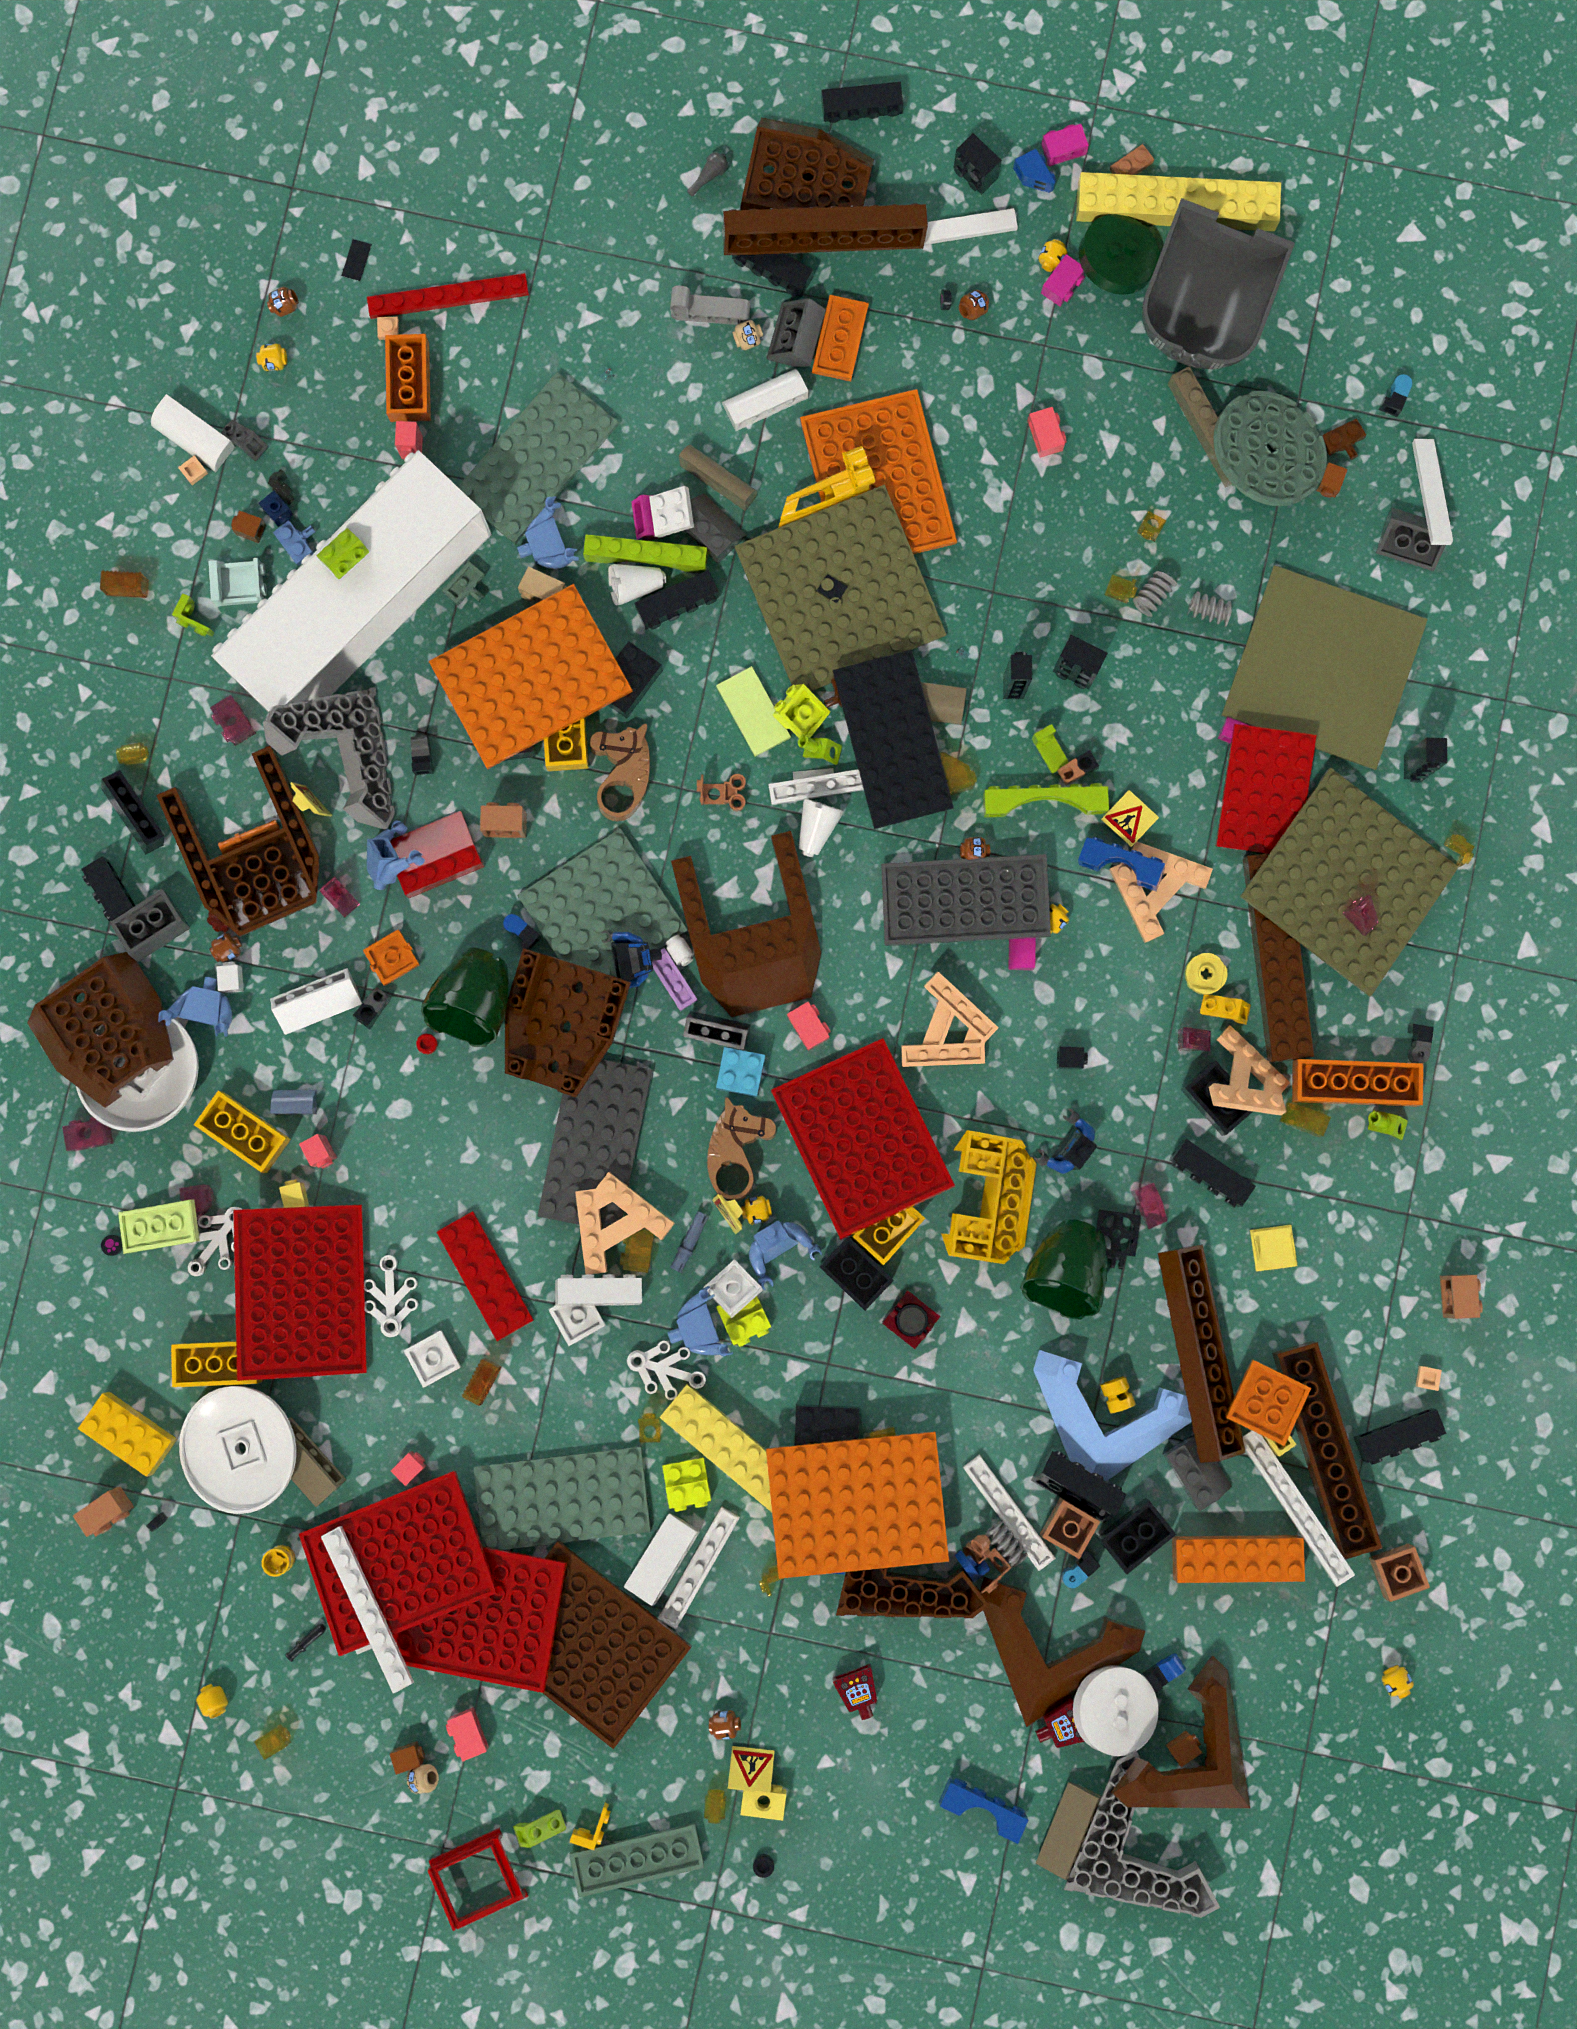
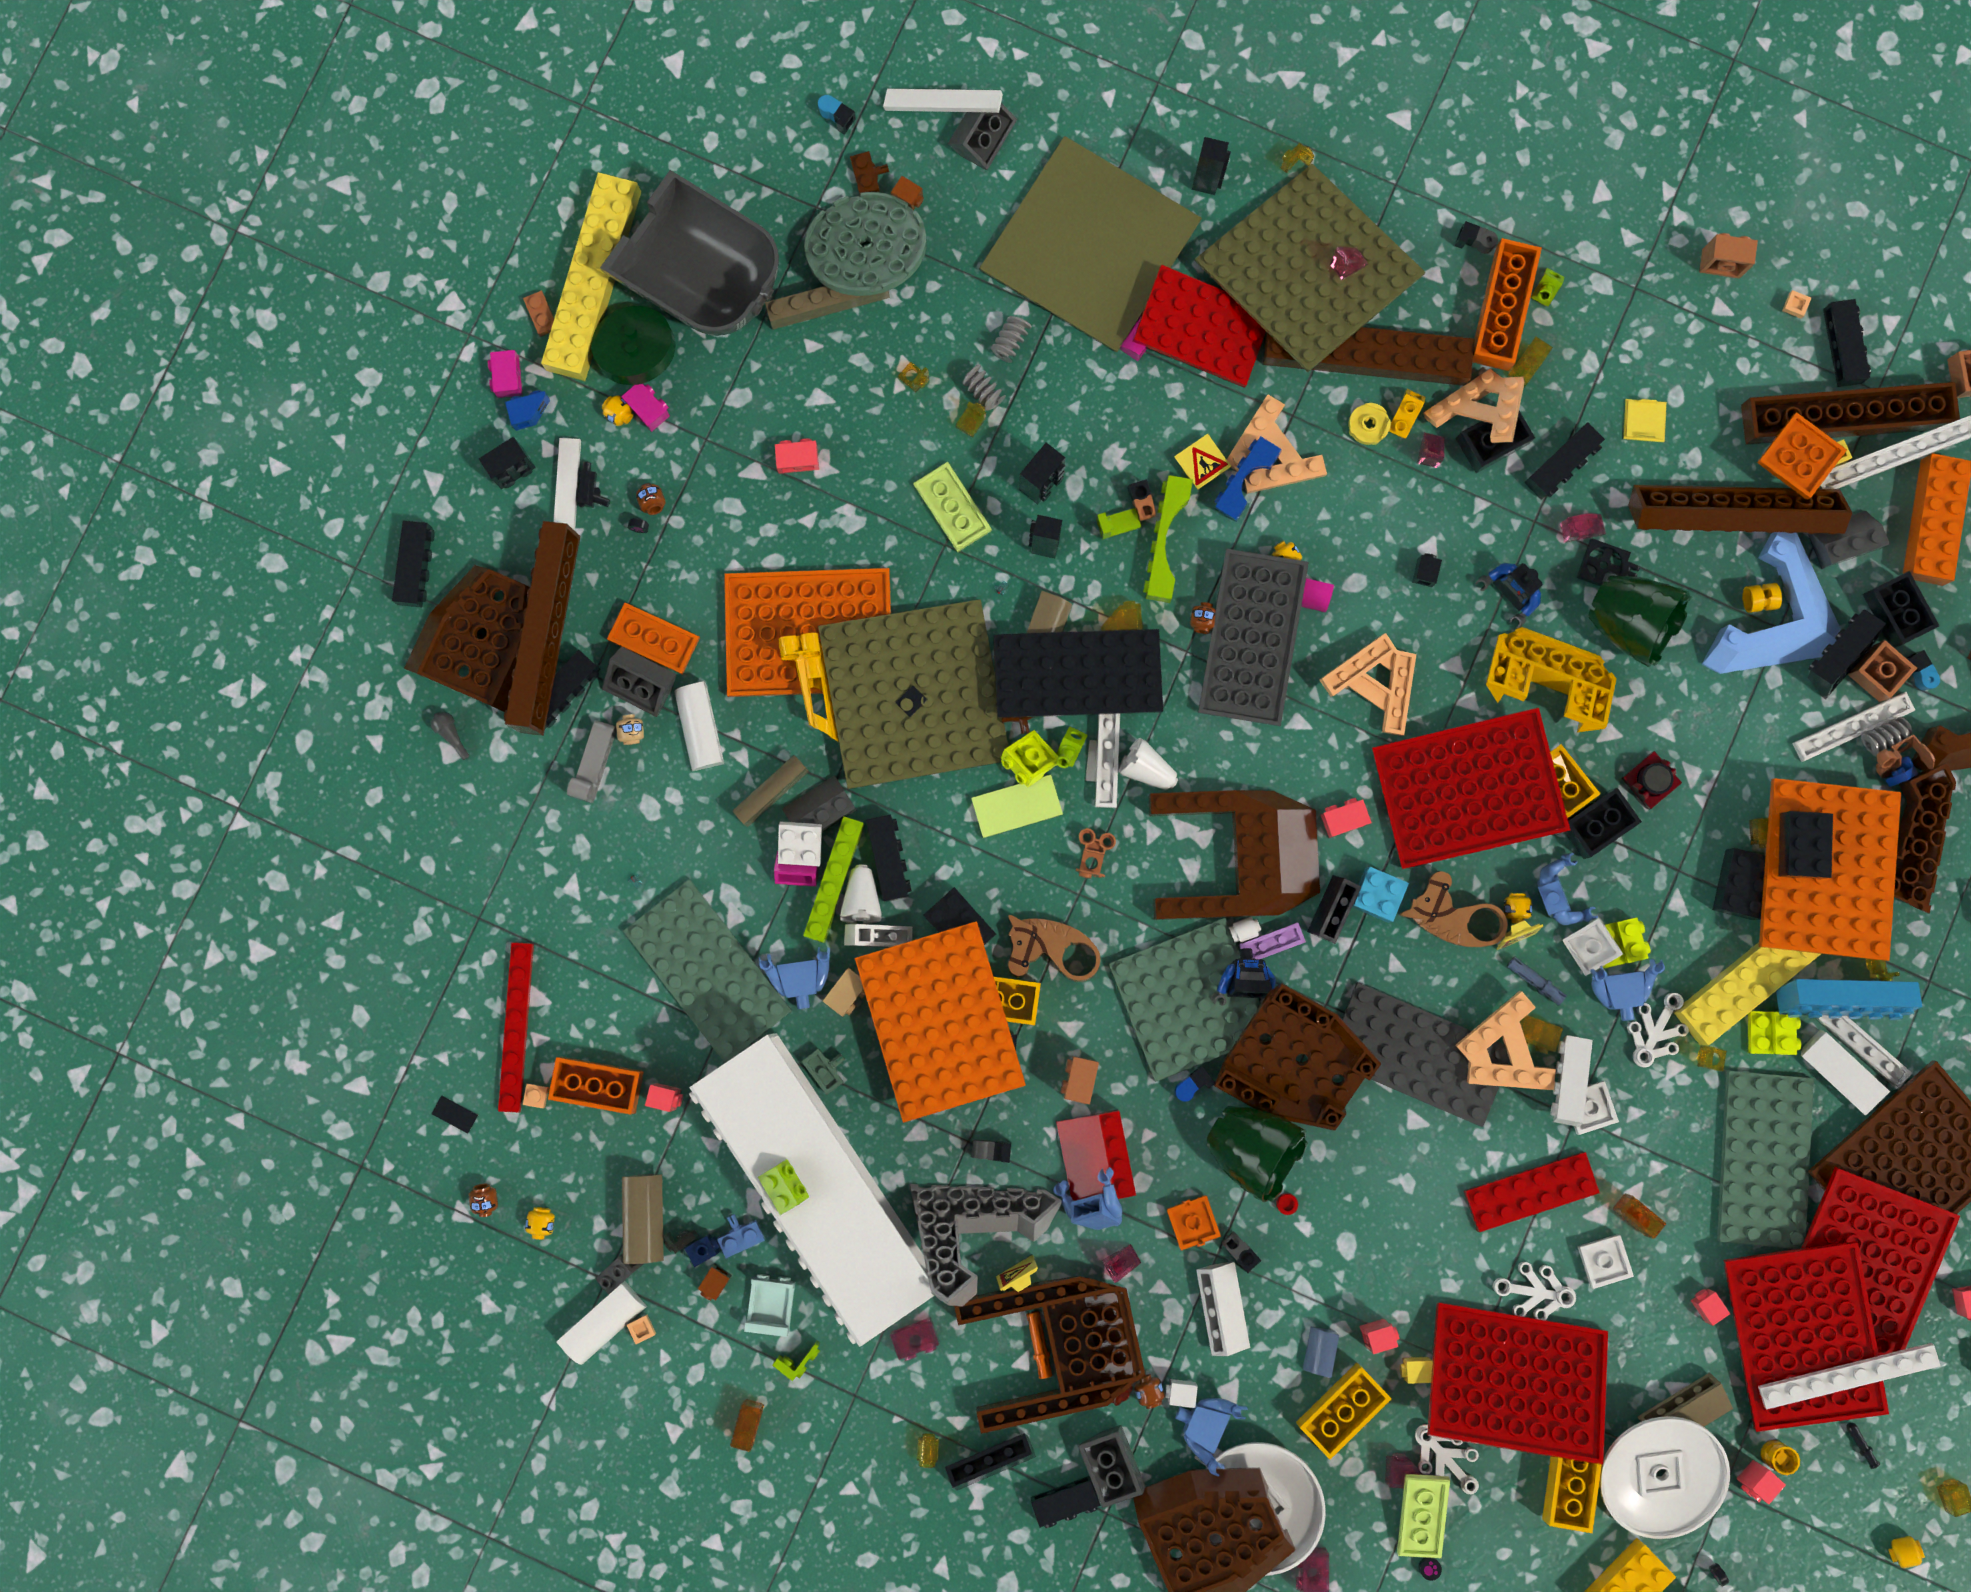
camera: 75 degrees left, 0 degrees up
none -> black piece [577,462,610,508]
none -> dark tan brick [622,1174,664,1264]
none -> white slope [844,924,912,947]
none -> yellowish green tile [913,462,992,553]
none -> coral brick [1737,1460,1786,1504]
none -> dark azure brick [1776,979,1922,1020]
none -> black brick [1778,811,1833,879]

